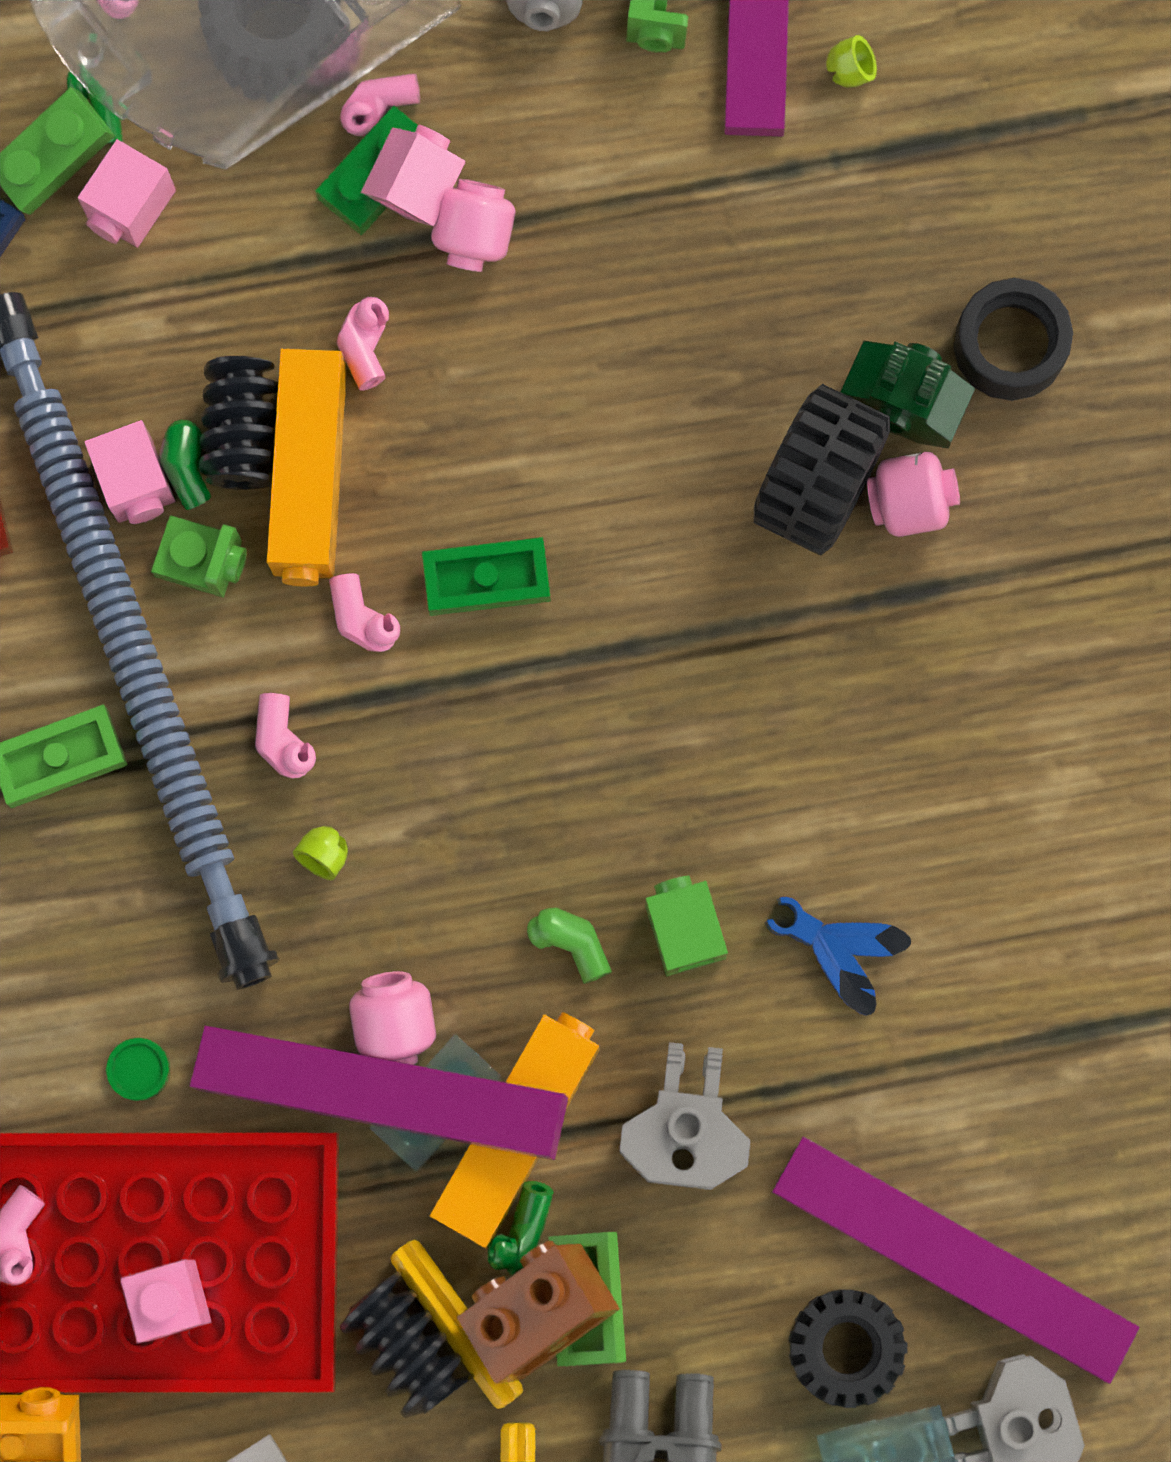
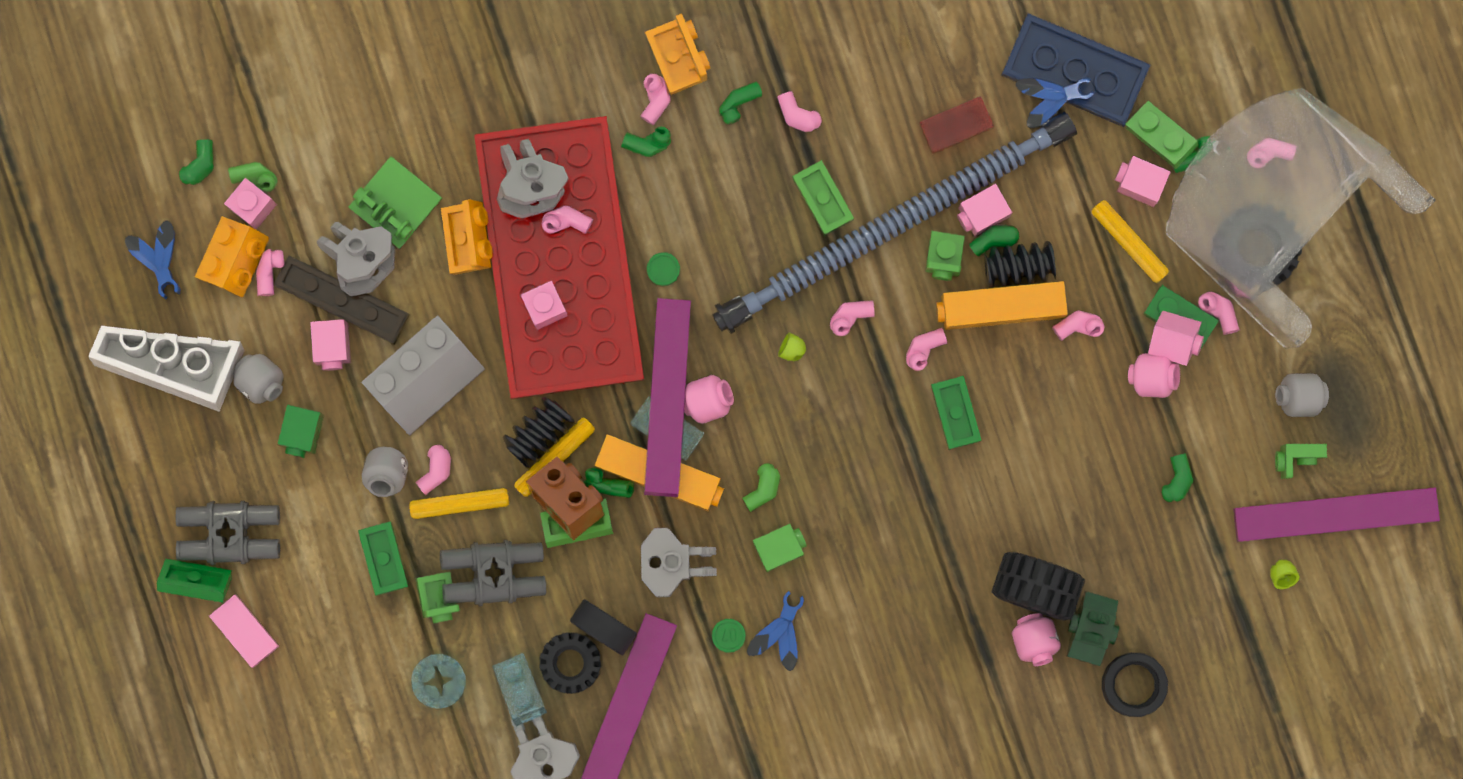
camera: 80 degrees right, 5 degrees up
none -> black tyre [570,599,637,656]
none -> green piece [712,619,746,653]
none -> yellow axle [1092,200,1169,283]
none -> green arm [1161,453,1193,502]

